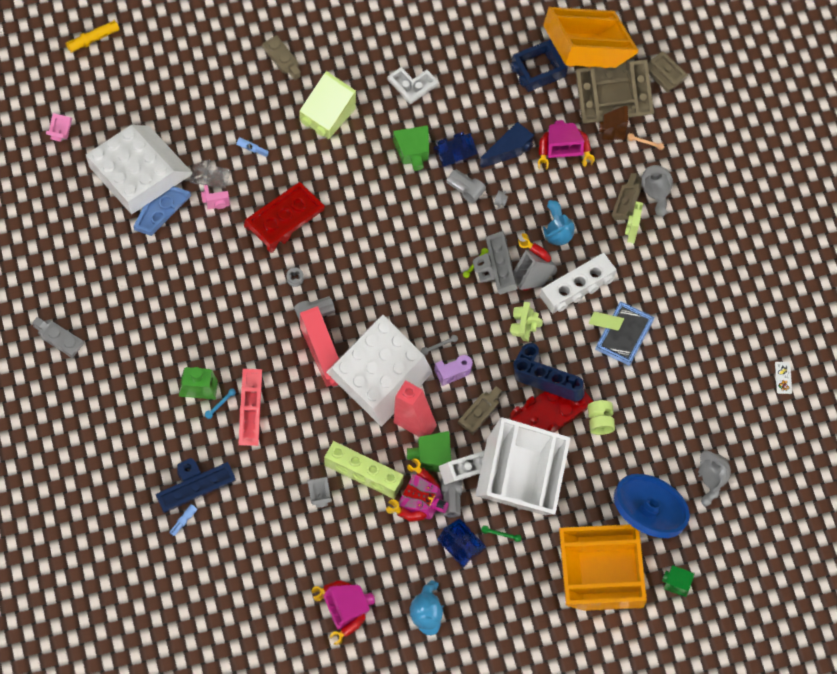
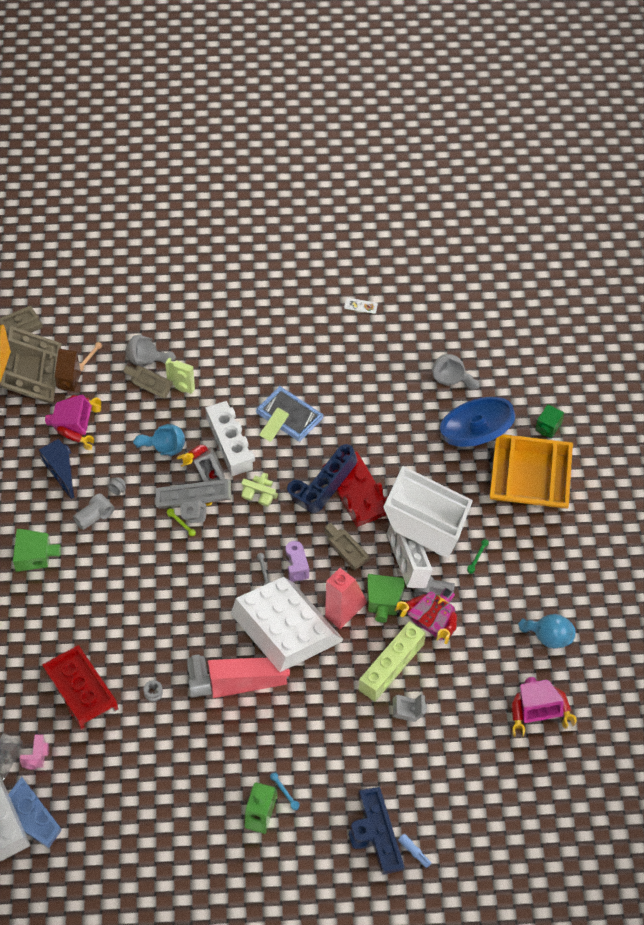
camera: 75 degrees left, 10 degrees down
coral slope [239,369,262,446] -> none
clear blue bracket [433,131,478,167] -> none
clear blue bracket [438,518,486,567] -> none
yellowish green wheel [588,400,615,435] -> none

